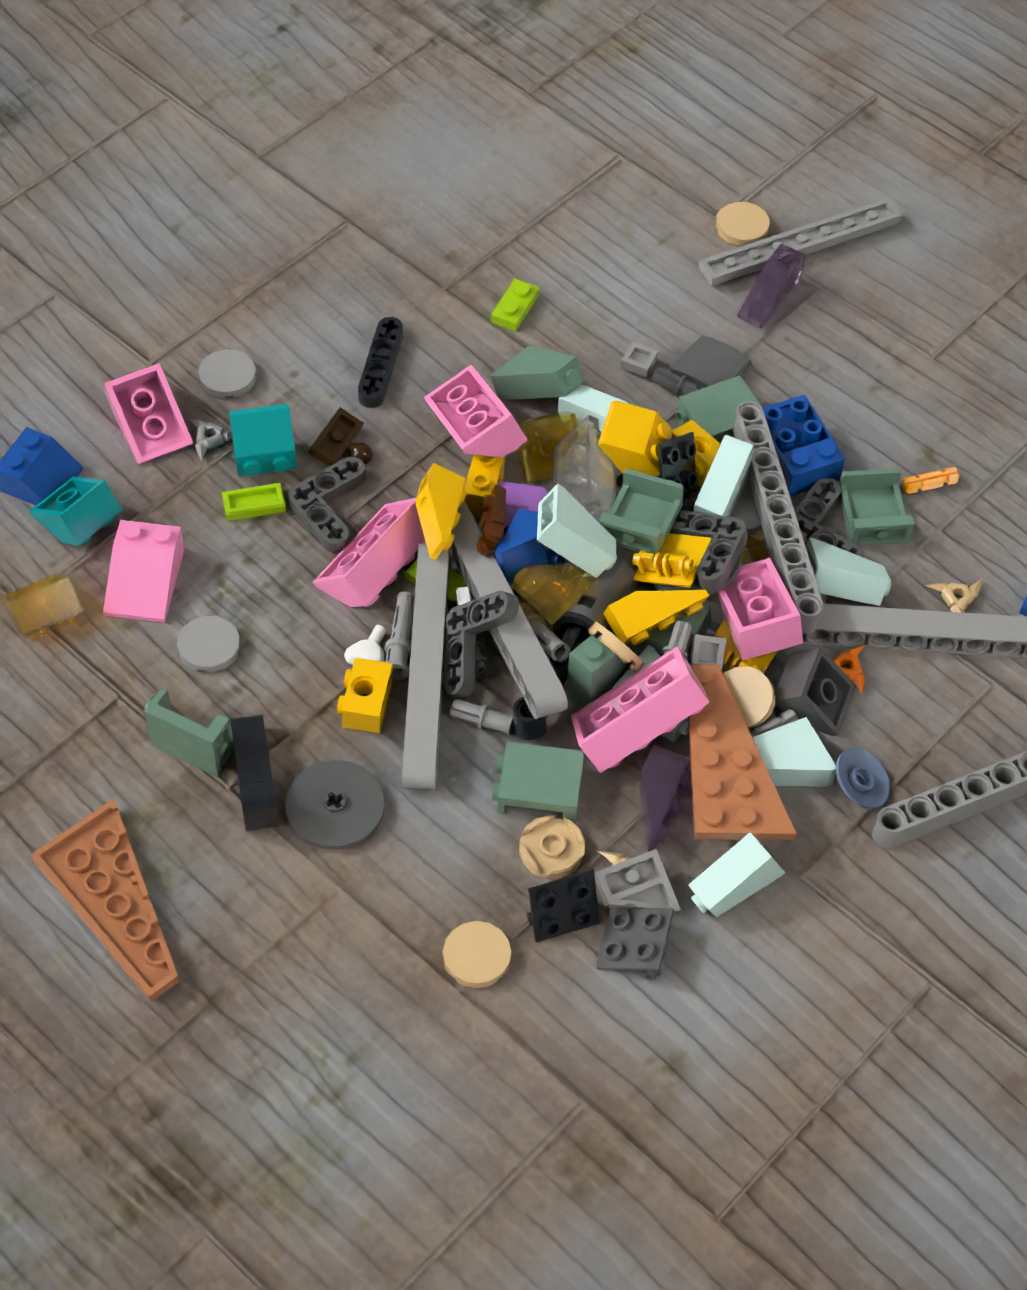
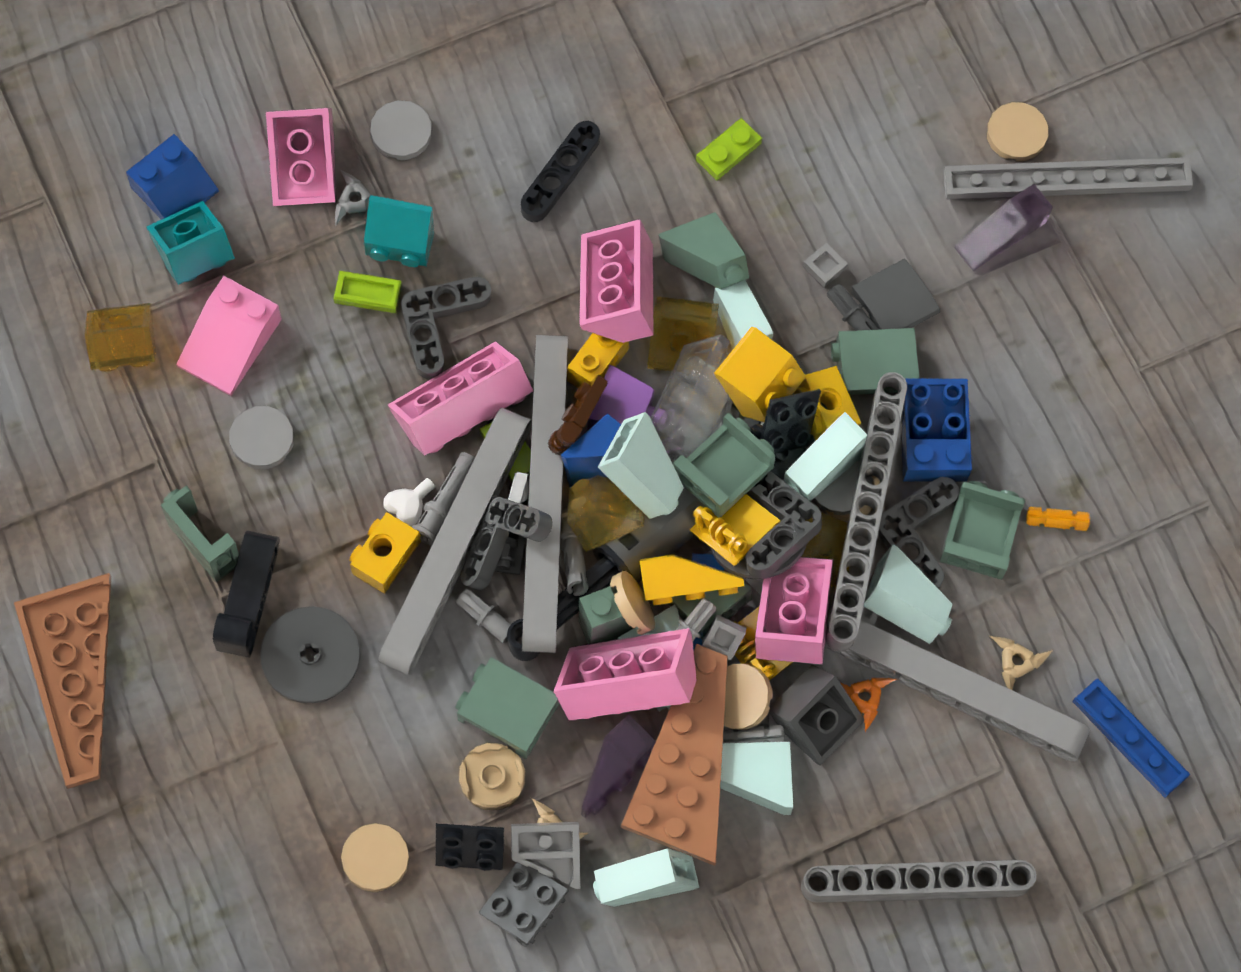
camera: 20 degrees right, 15 degrees up
dark brown plate [308,407,373,467] -> none
yellow slope [415,463,467,560] -> none
sand blue dish [836,747,890,809] -> none

